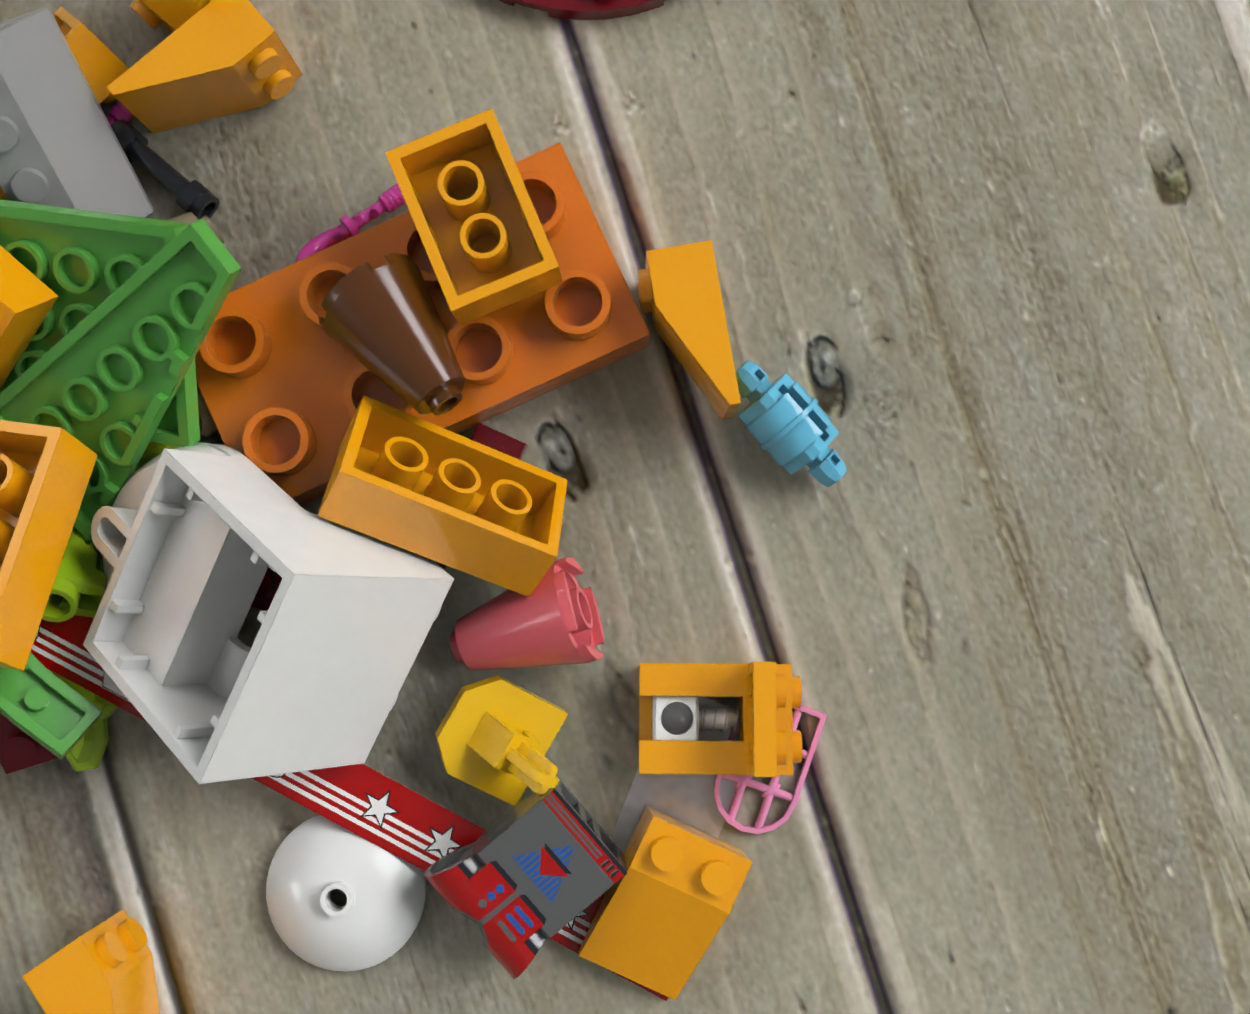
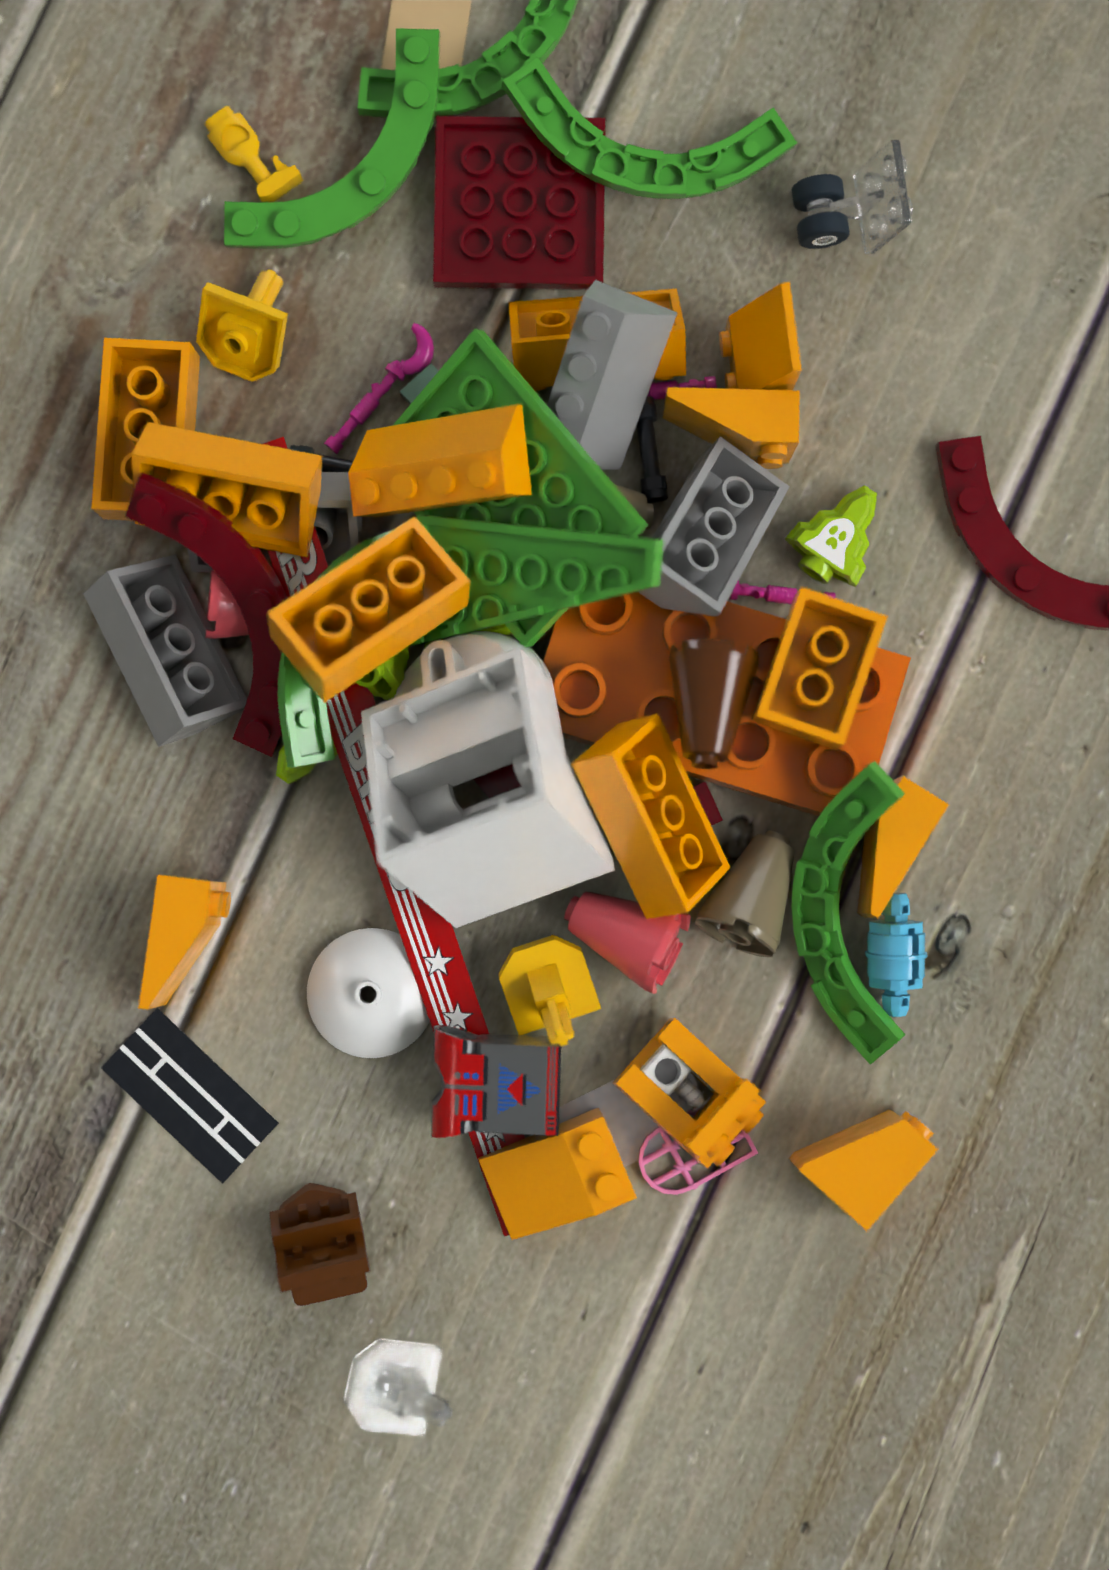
camera: 45 degrees right, 0 degrees up
none -> light grey slope [638,436,790,616]
none -> dark tan cone [695,831,795,958]
none -> lime rock [785,485,877,587]
none -> light orange slope [789,1109,939,1231]
none -> bright green plate [792,761,906,1065]

